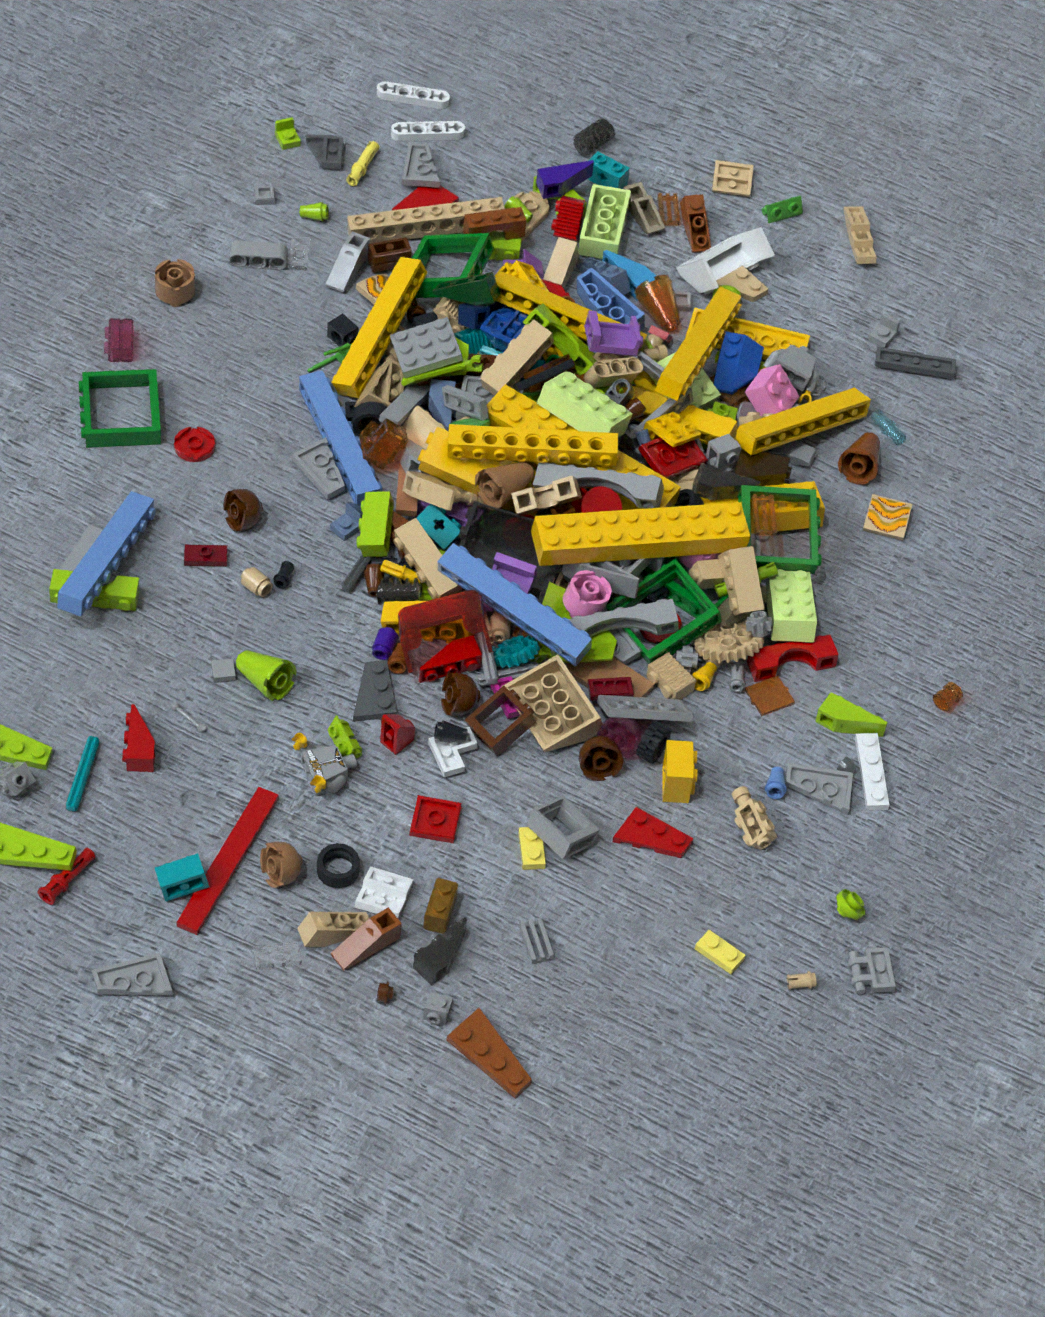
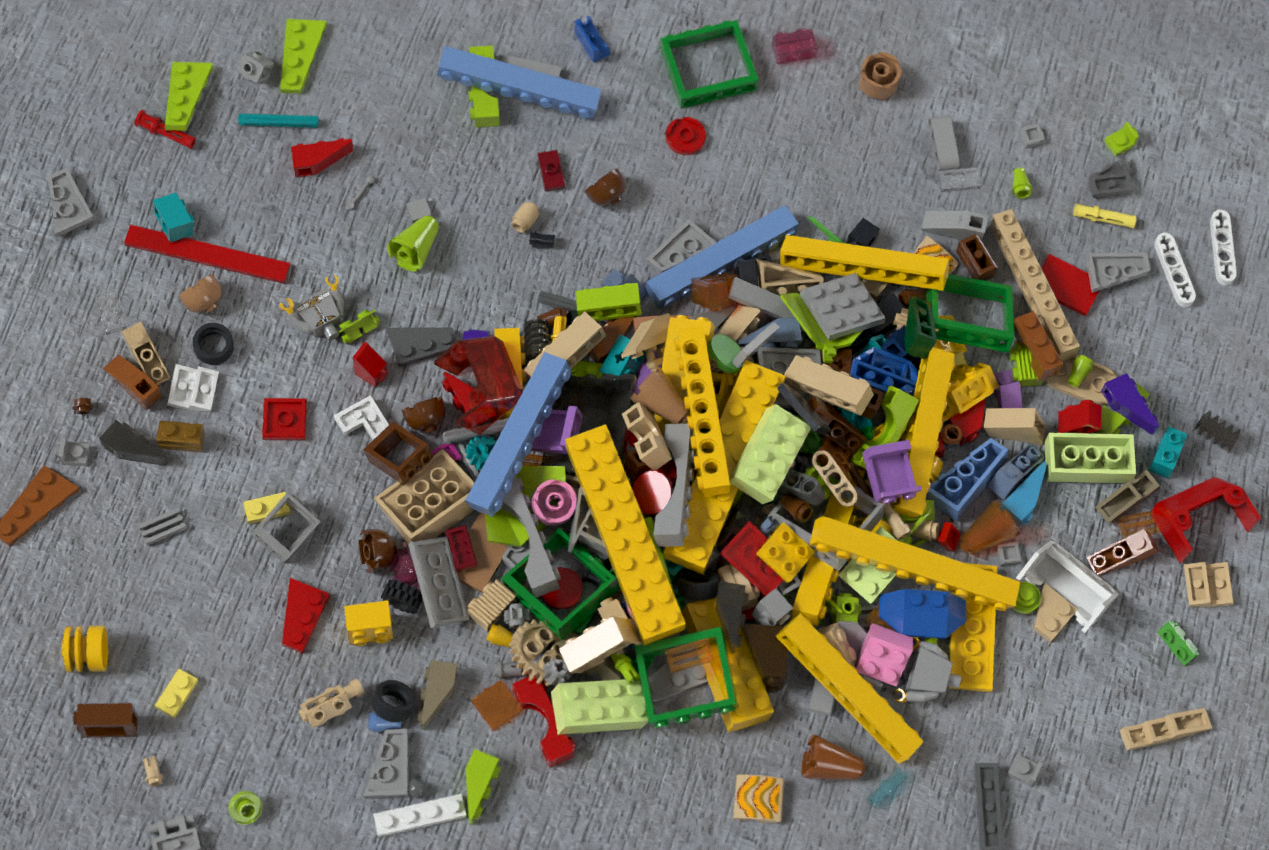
camera: 80 degrees right, 15 degrees up
black cone [434,720,468,742] -> none
none -> yellow wheel [62,625,108,673]
none -> reddish brown window [73,703,138,738]
none -> black tyre [371,680,416,722]
none -> dark tan slope [417,660,458,730]
none -> blue hinge [574,16,611,63]
none -> red windscreen [1151,477,1261,564]

